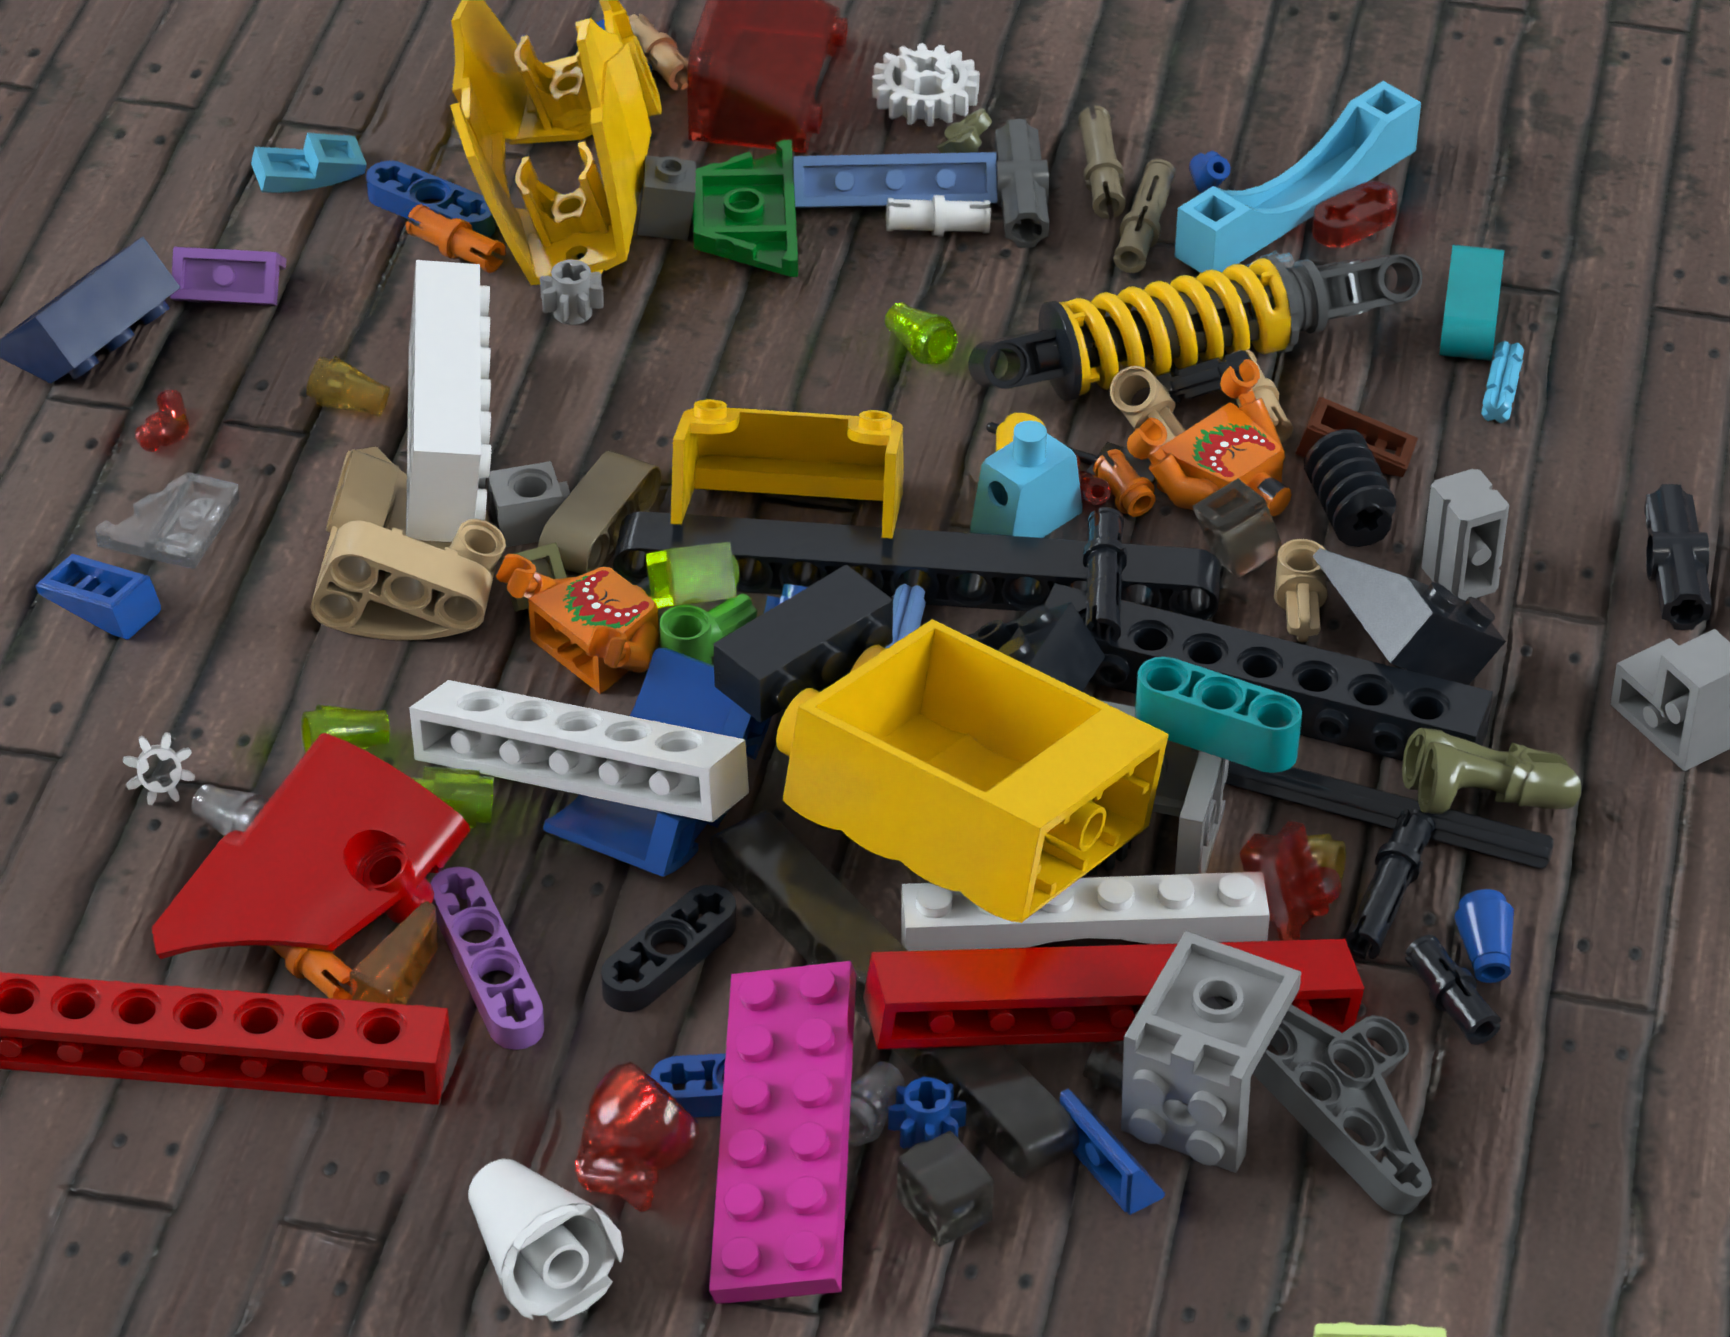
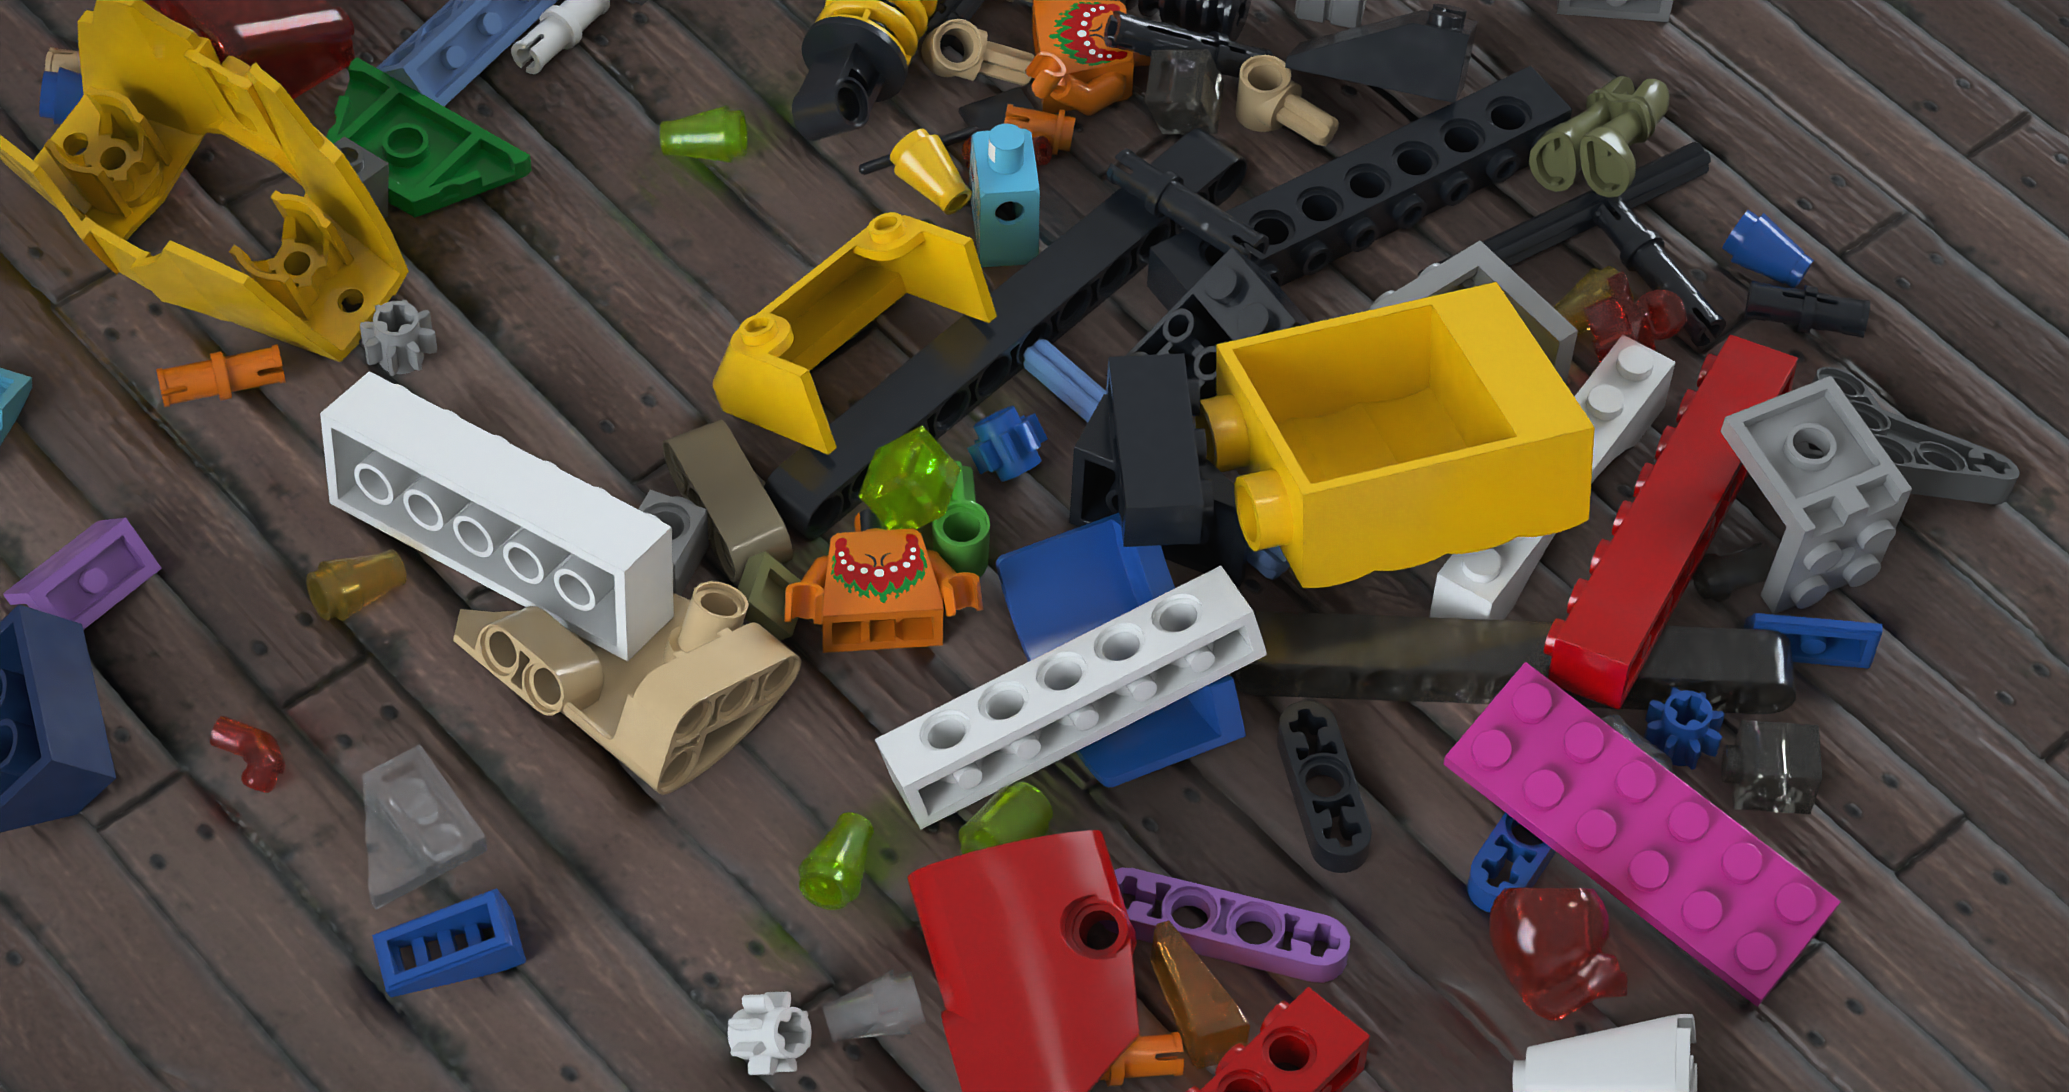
camera: 55 degrees left, 10 degrees up
blue beam [366,161,496,237] -> none
teal beam [1135,657,1302,773] -> none
none -> black pin [1104,10,1273,78]

